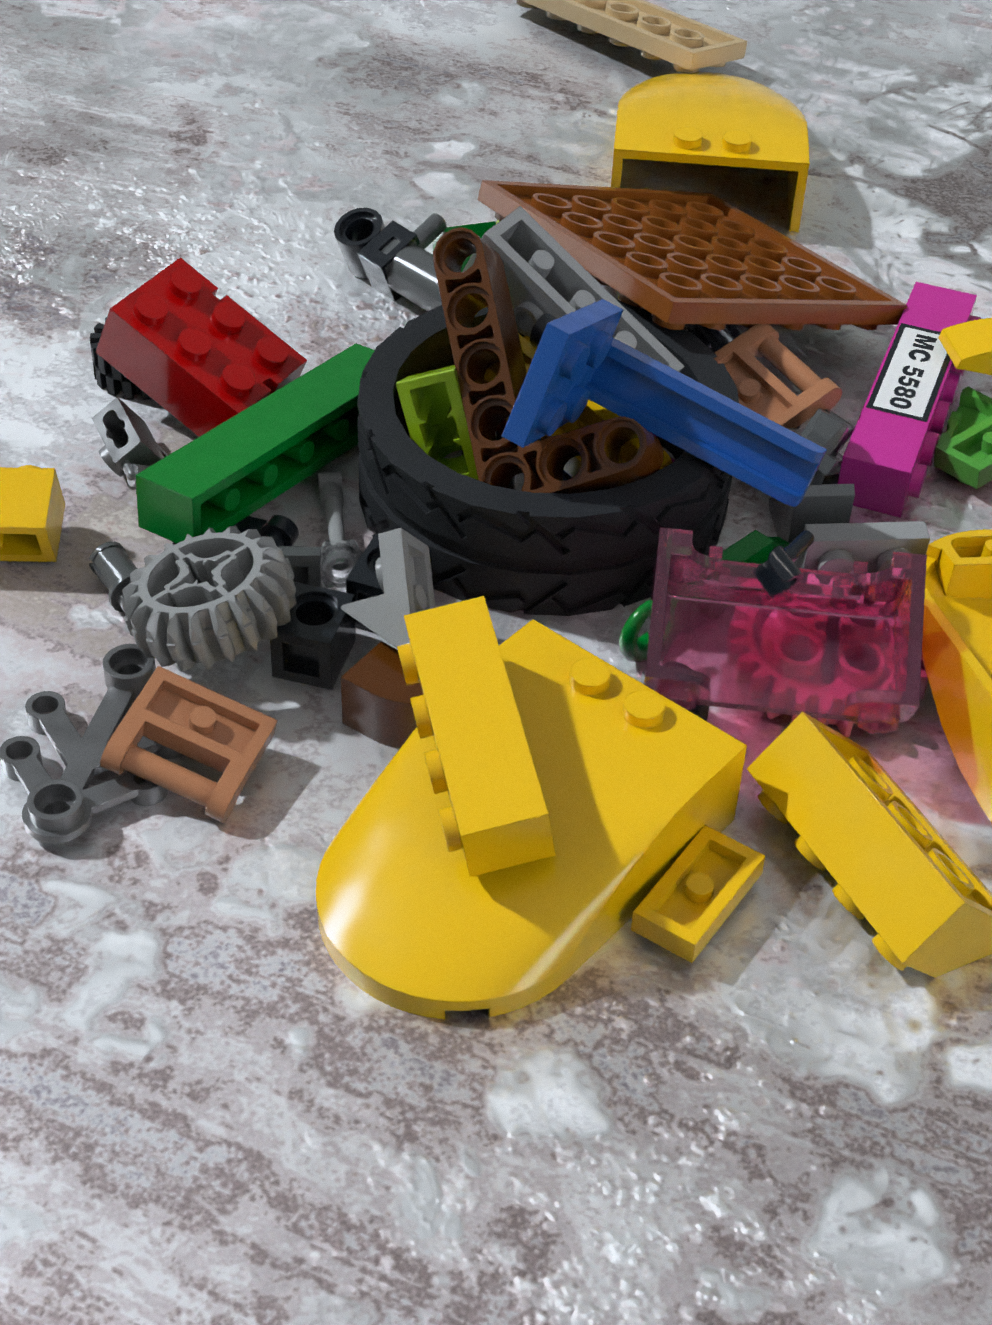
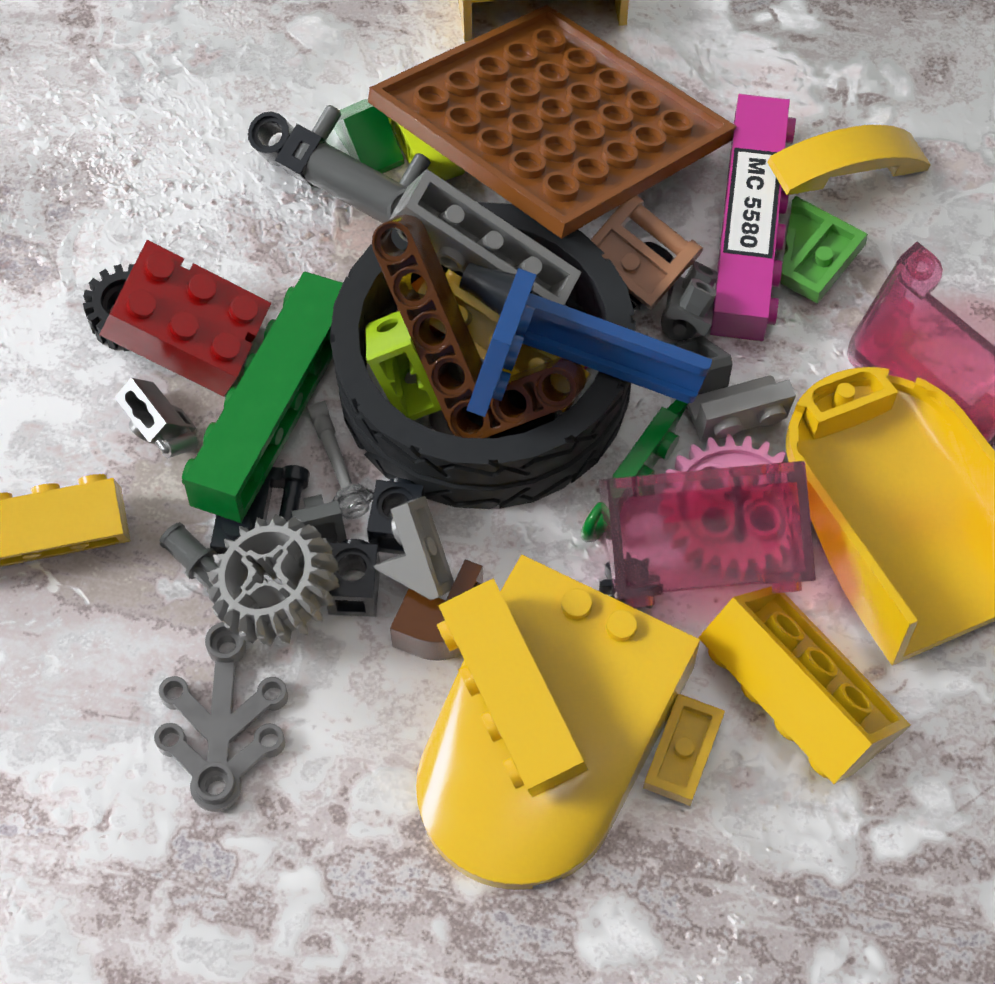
camera: 10 degrees left, 20 degrees up
nougat plate [100,666,278,823] -> none
black hand [753,530,815,598] -> none

